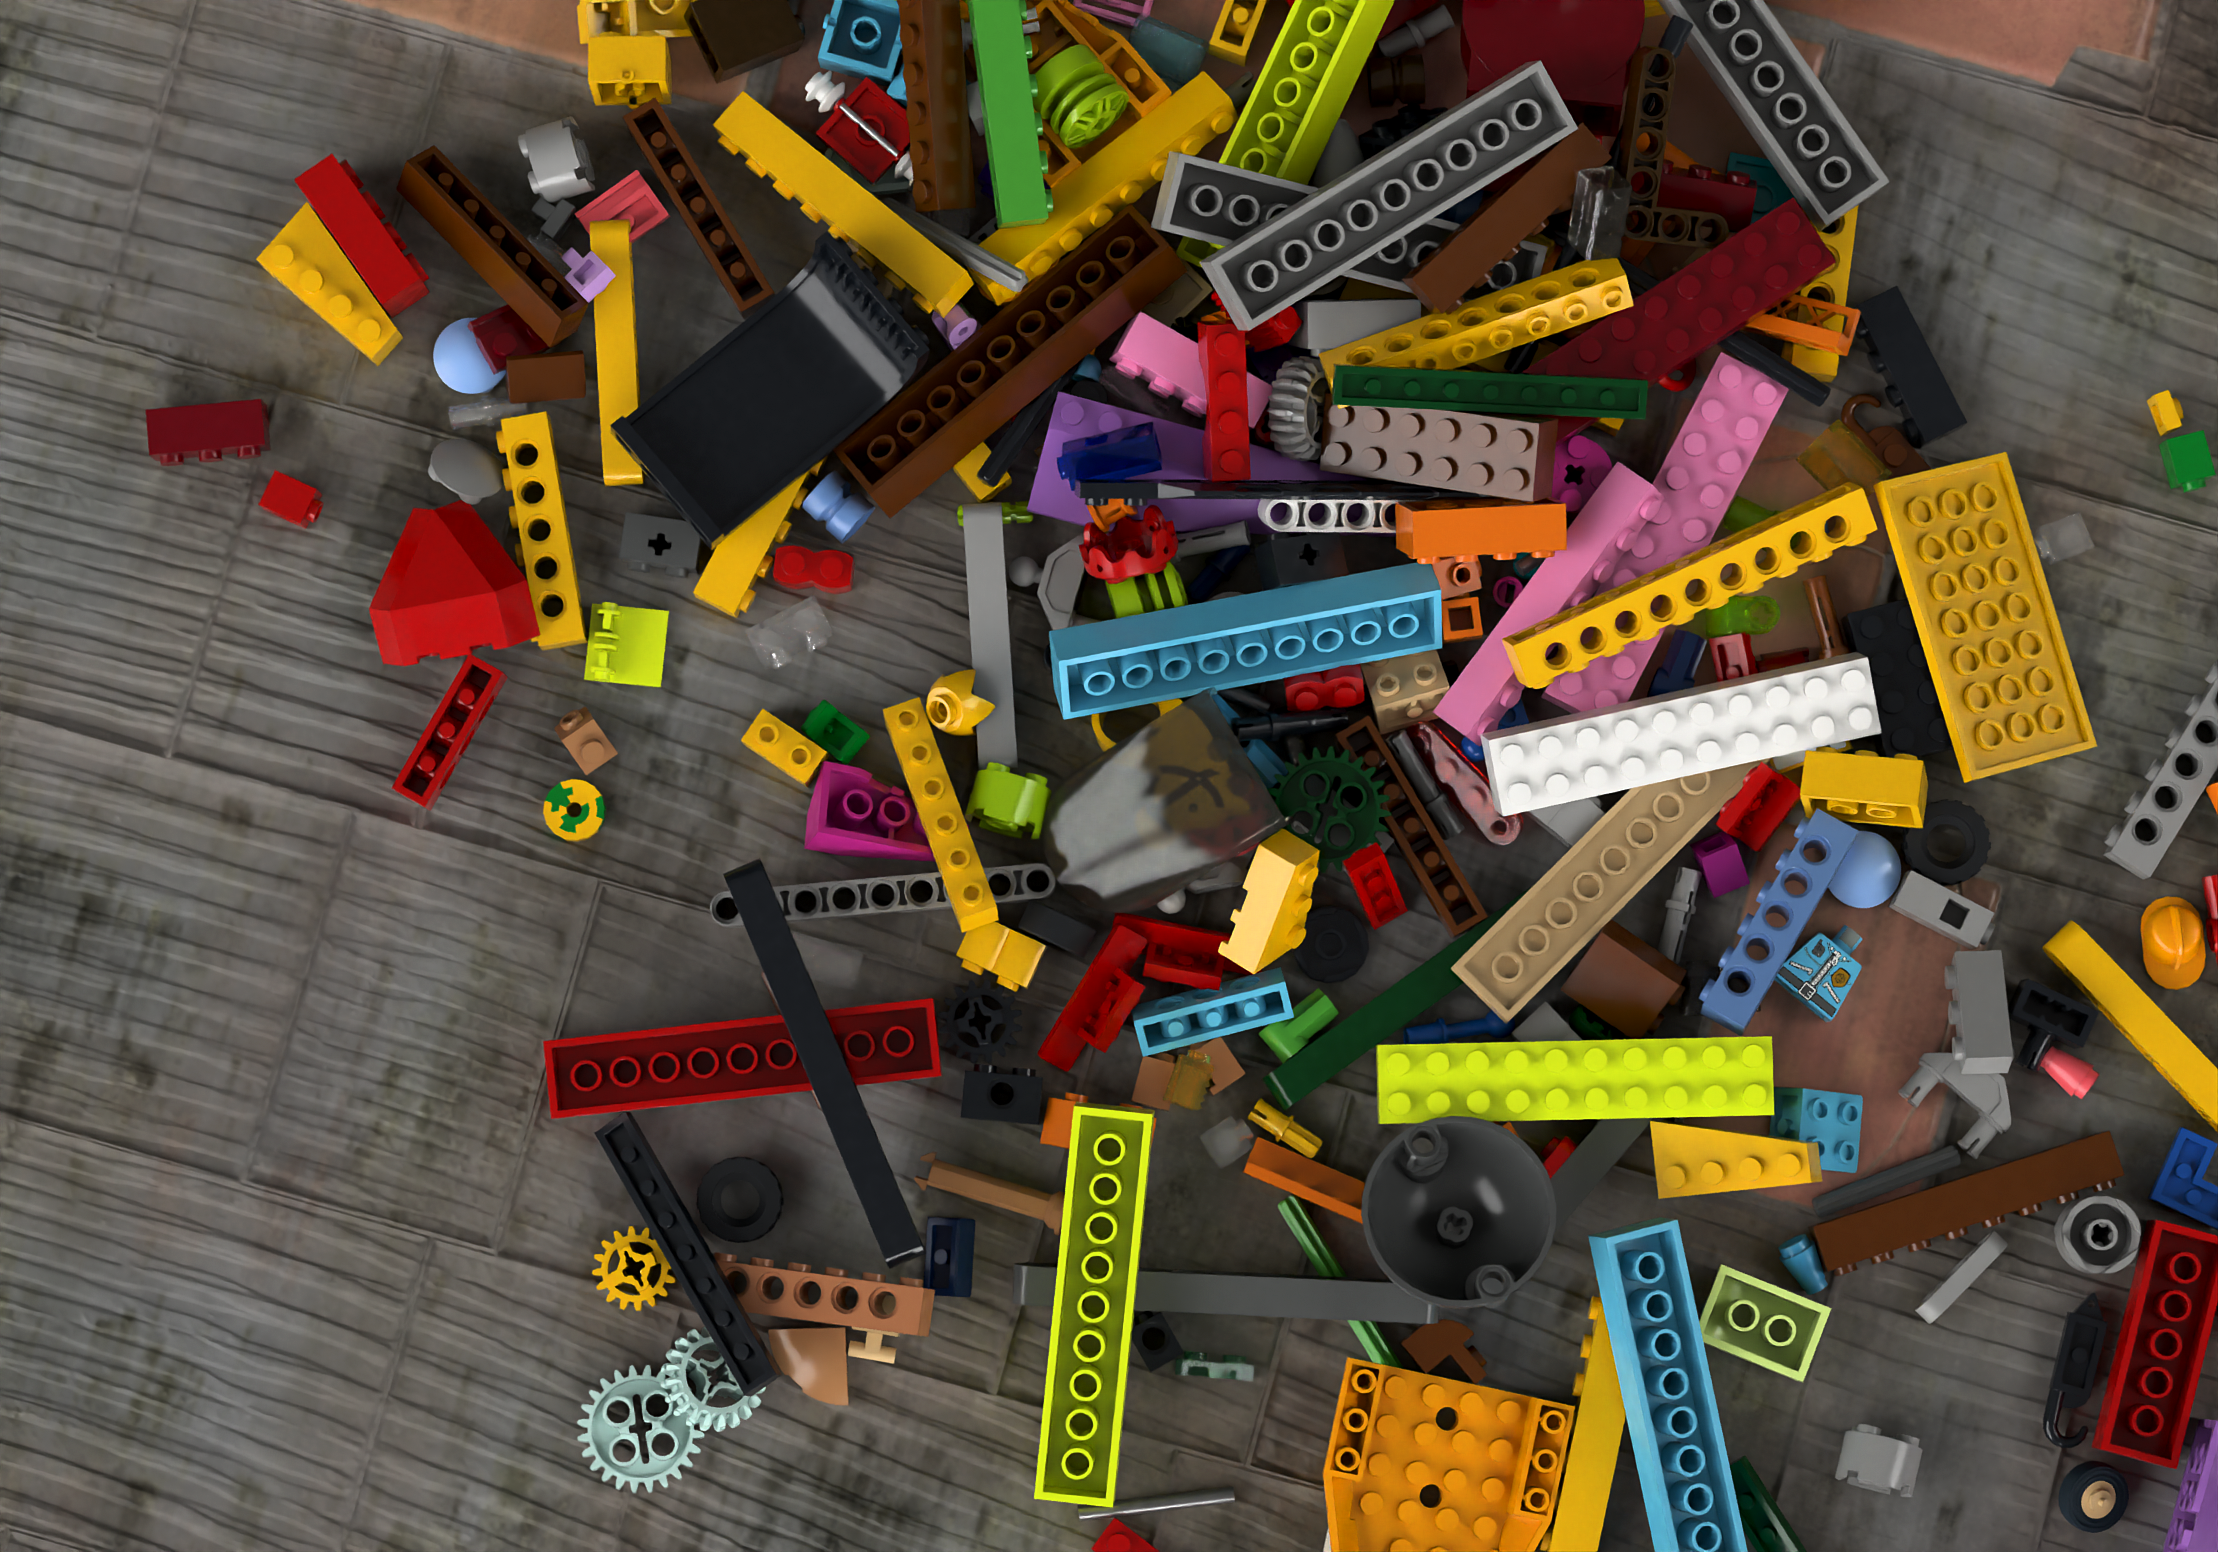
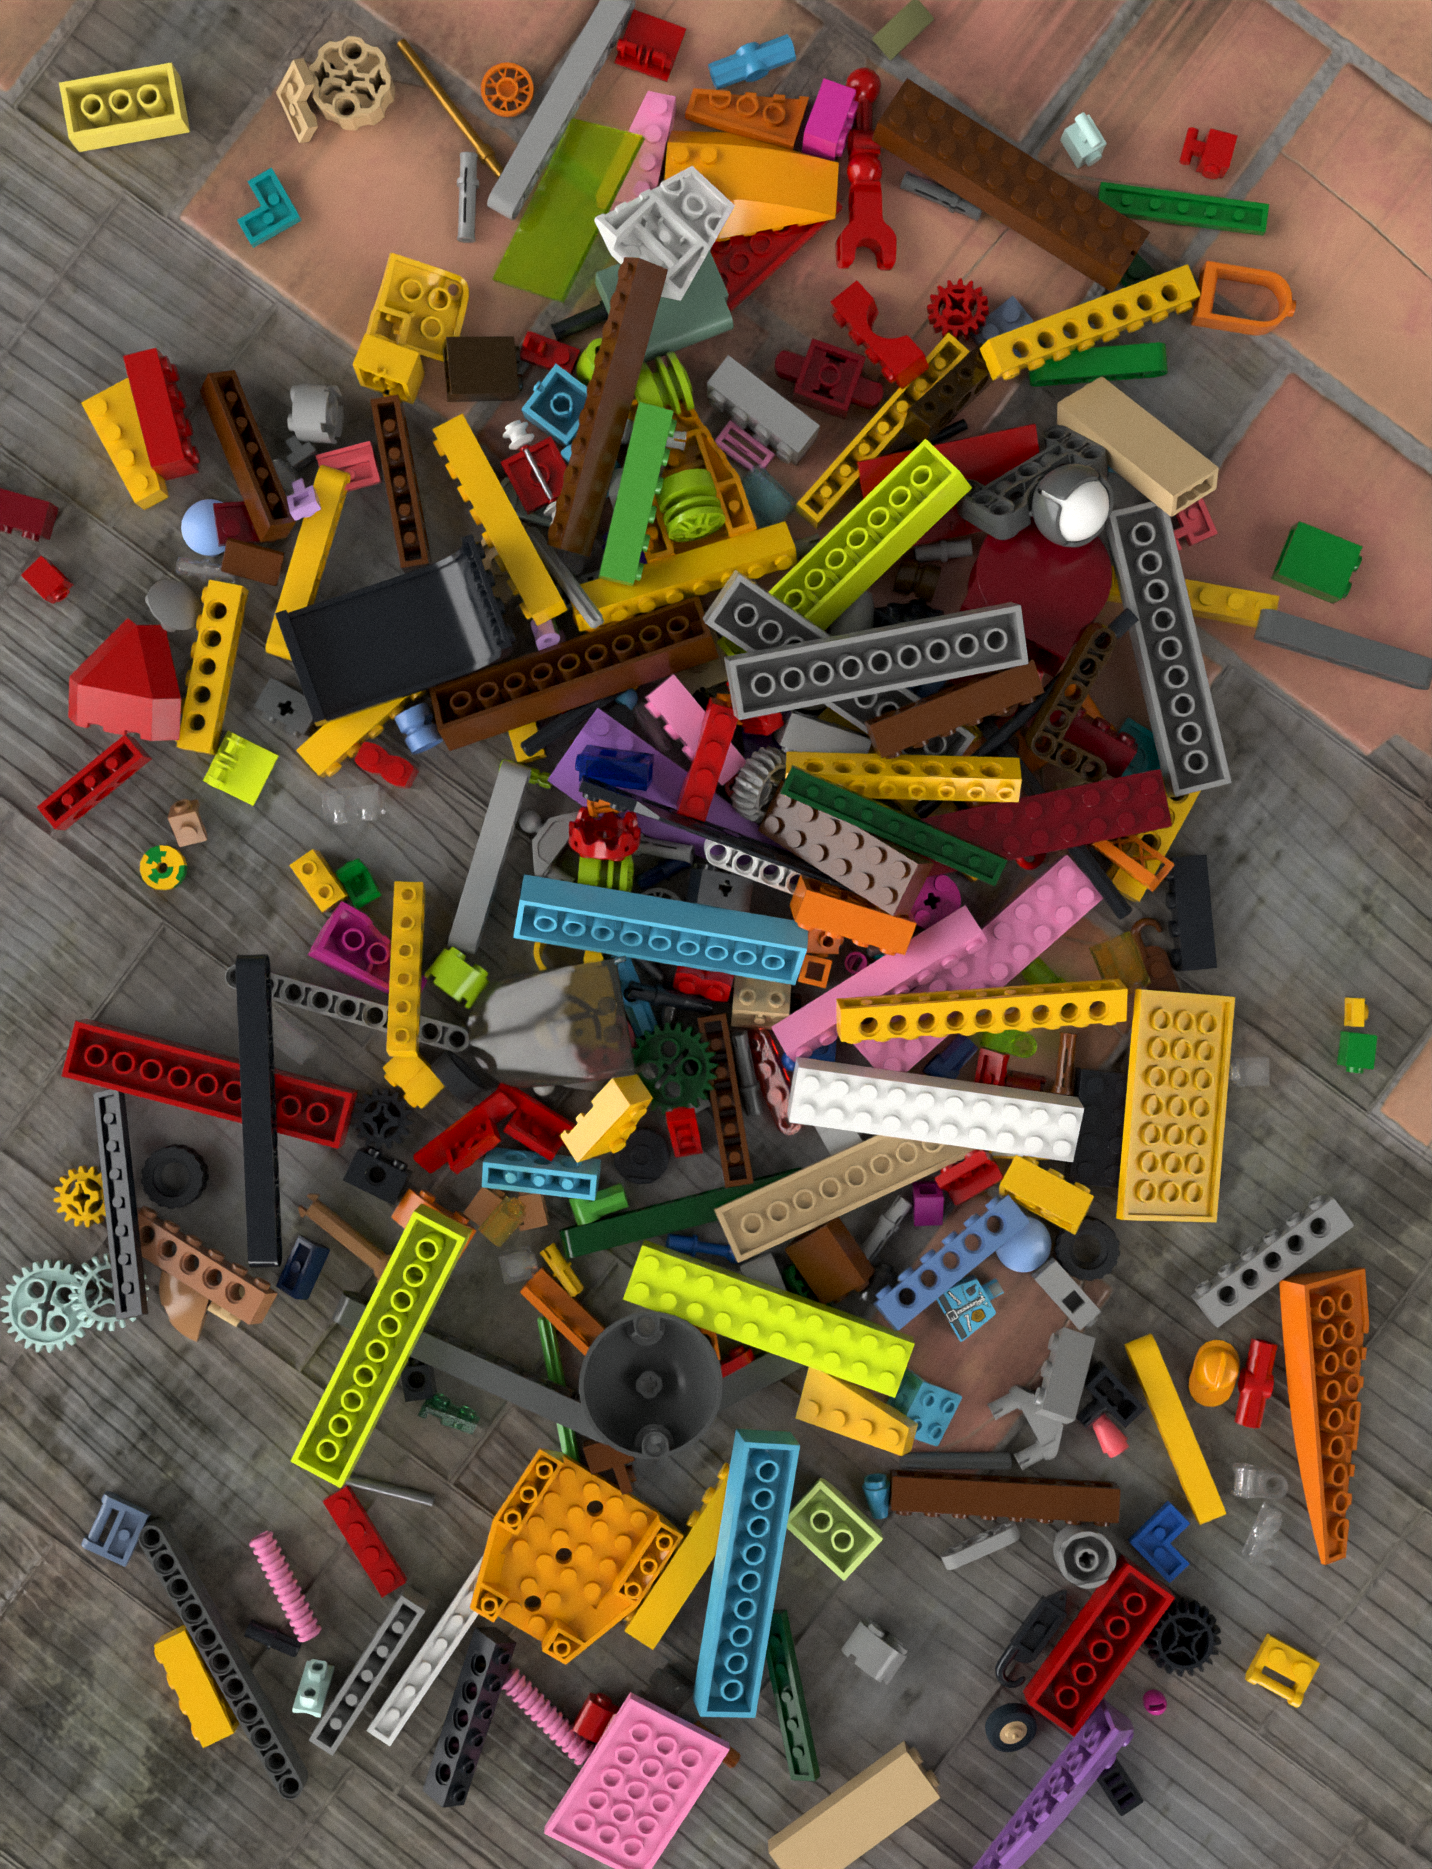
camera: 25 degrees right, 5 degrees up
yellow piece [926,669,995,736] -> none
clear smoke brick [1567,167,1632,261] -> none

